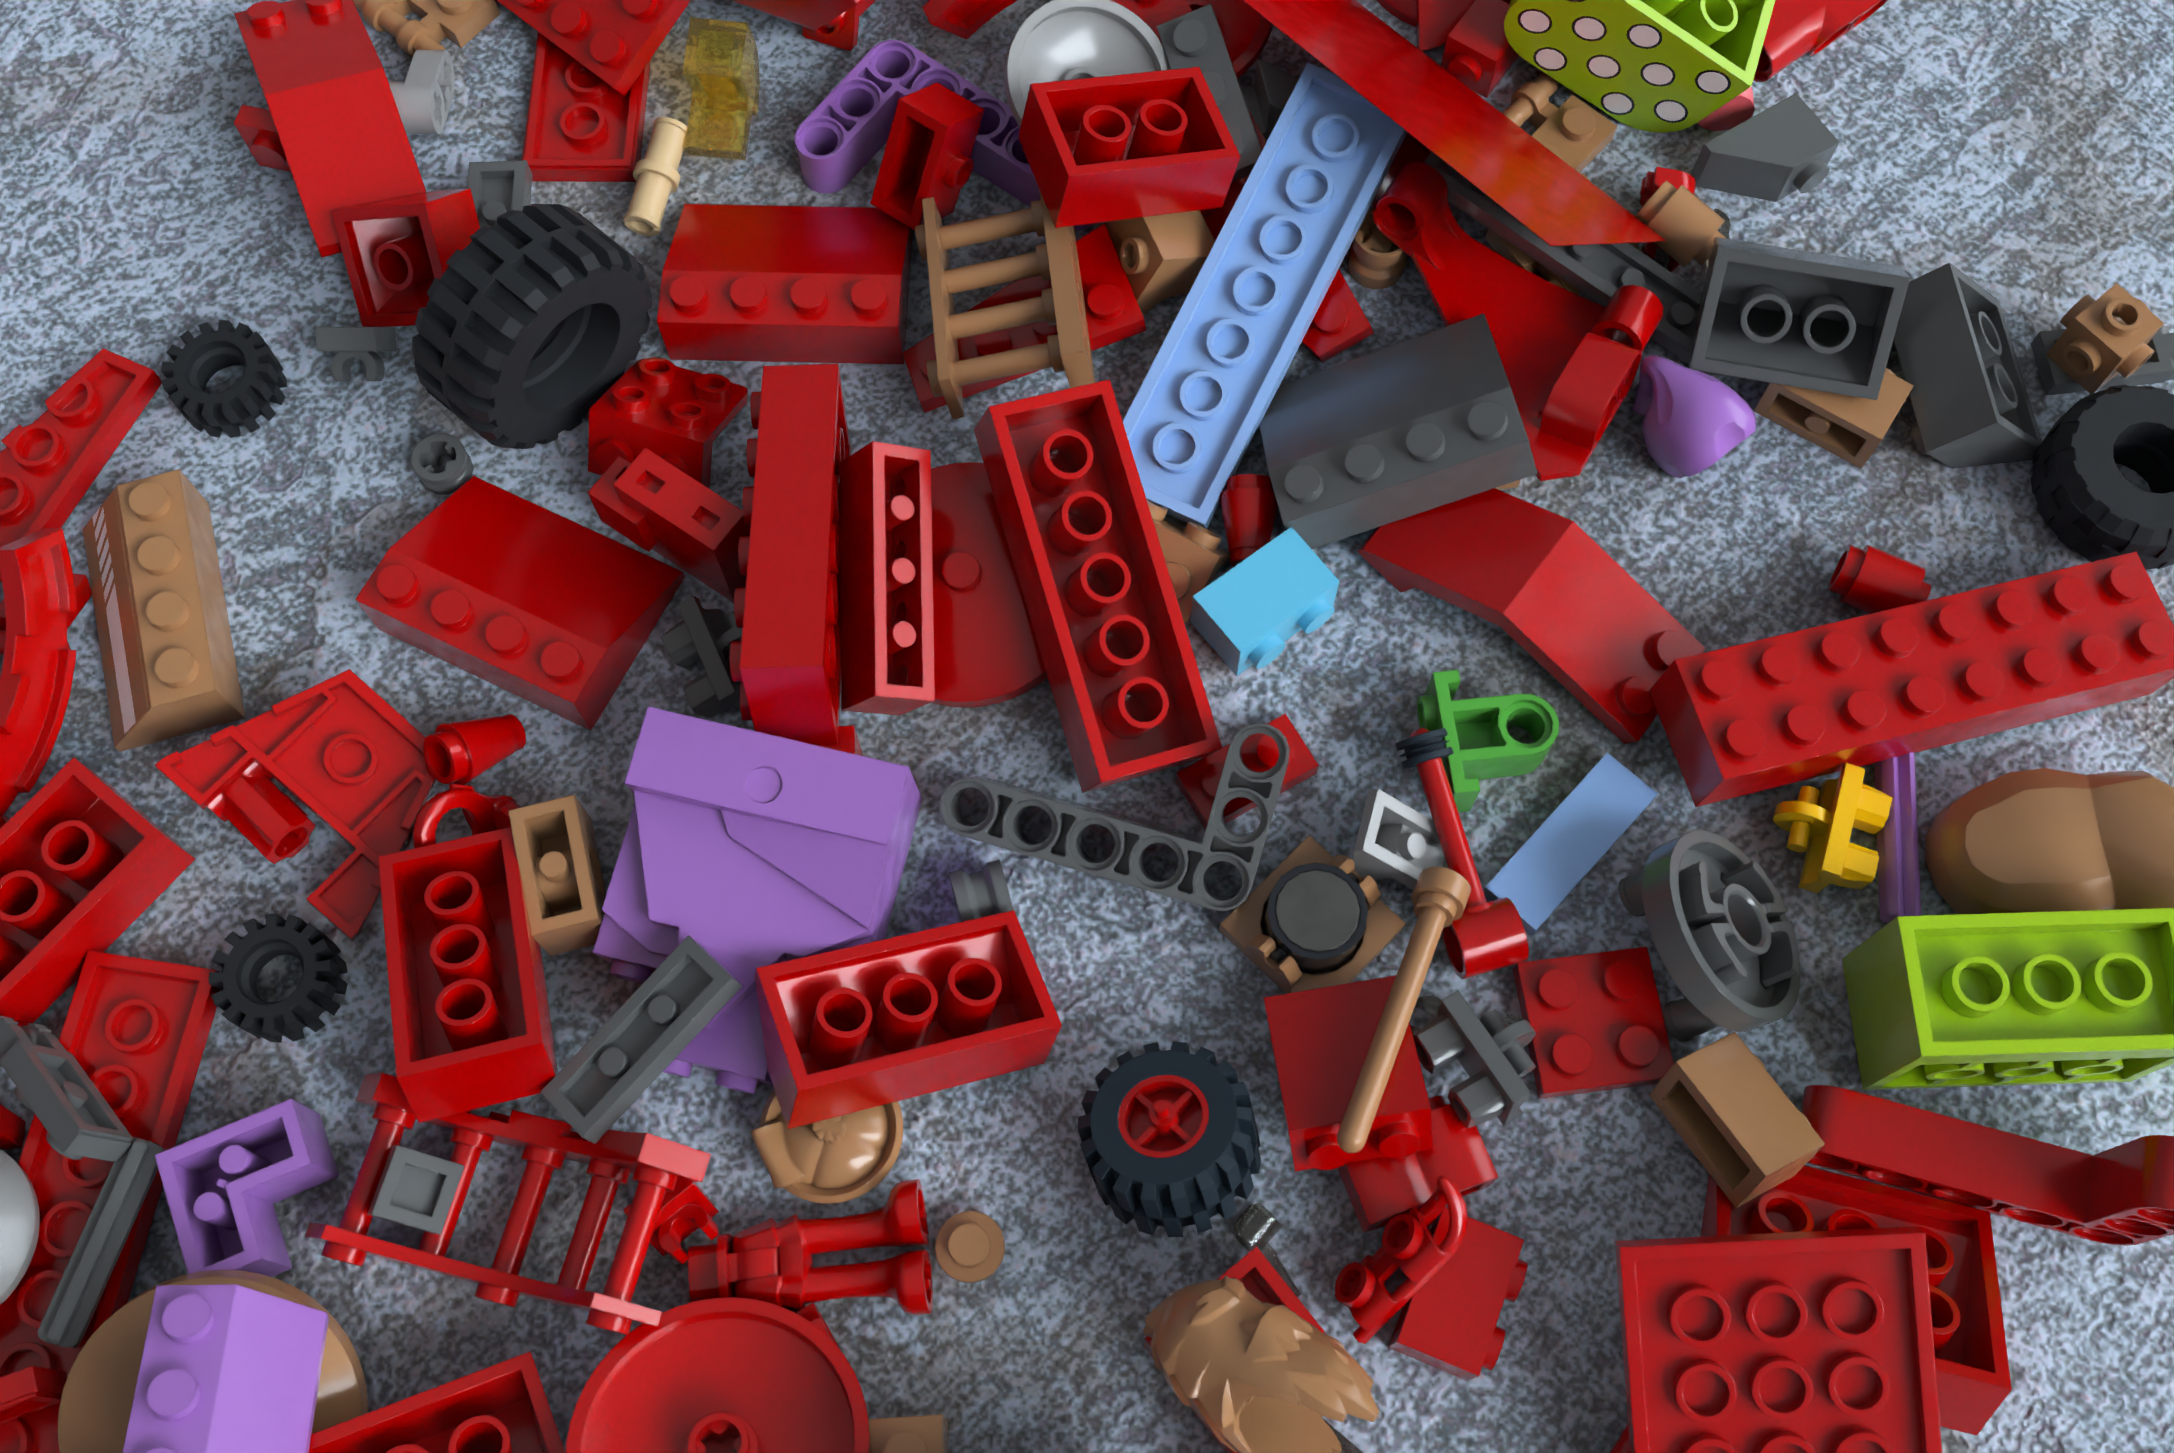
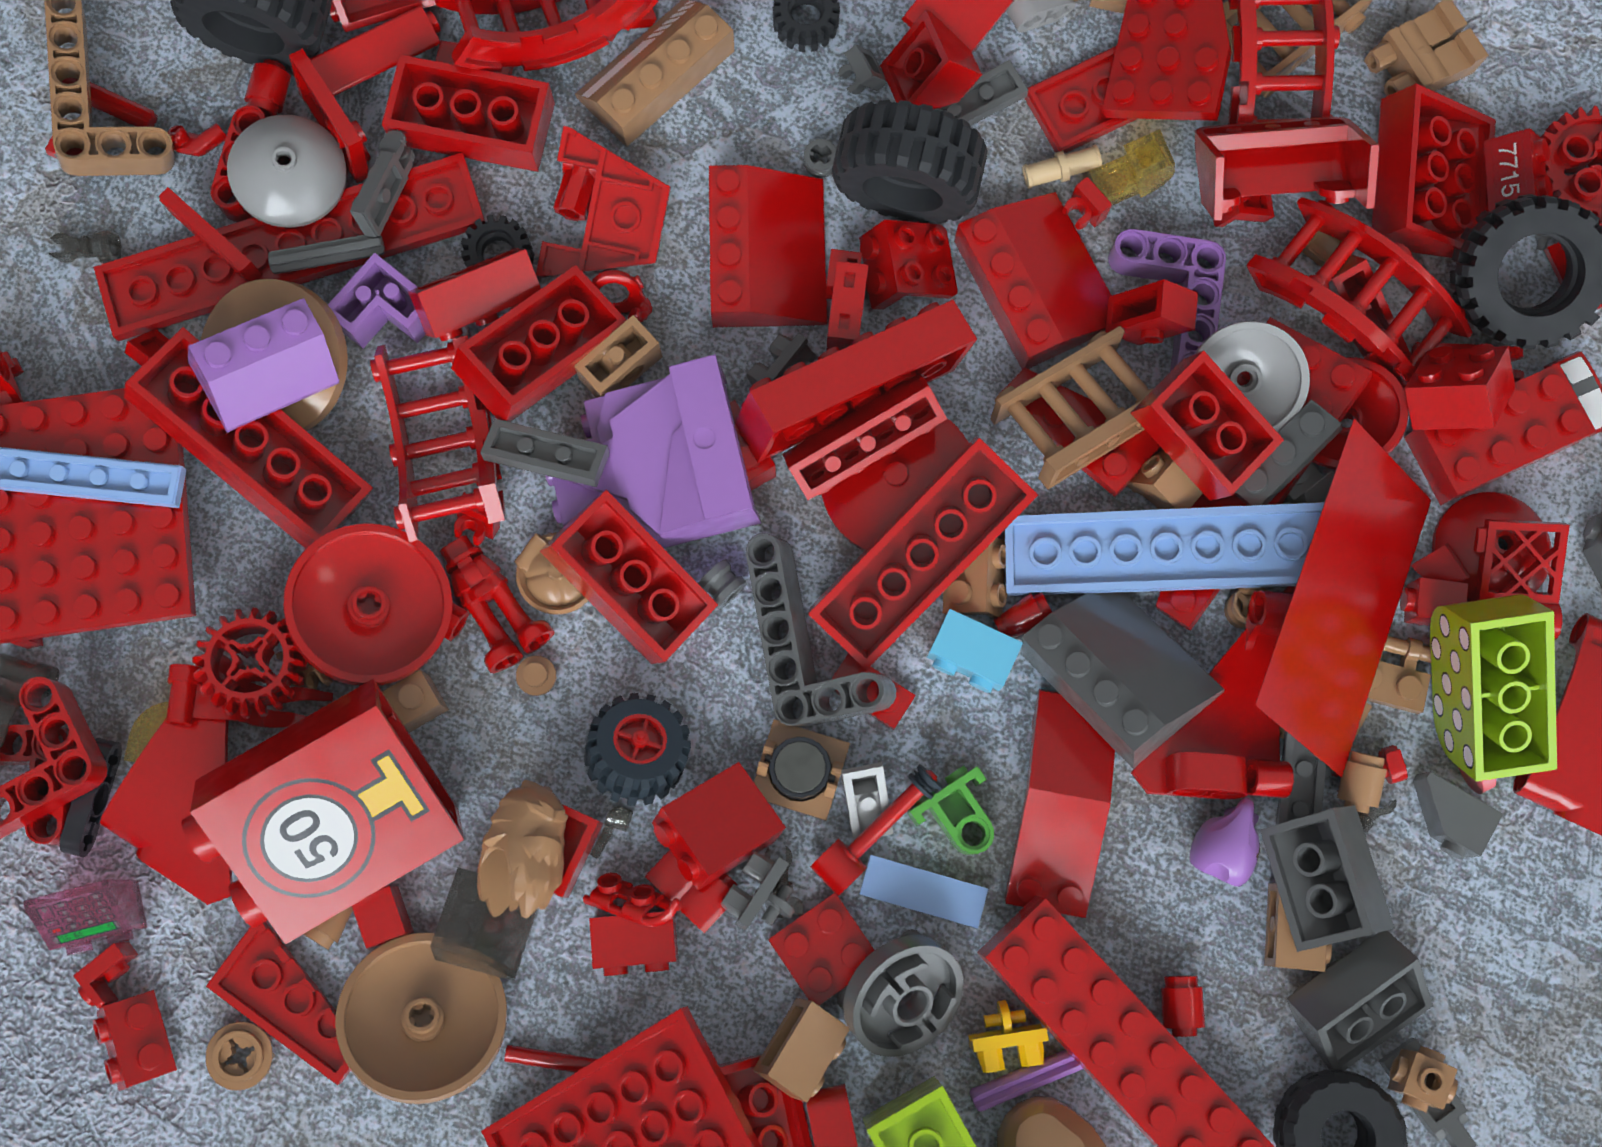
camera: 60 degrees right, 10 degrees up
dark grey tile [367,1145,465,1235] -> none
red cone [423,714,526,785] -> none
medium nougat piece [1337,867,1471,1153] -> none
none -> red brick [408,248,541,341]
none -> red tile [1062,176,1112,230]

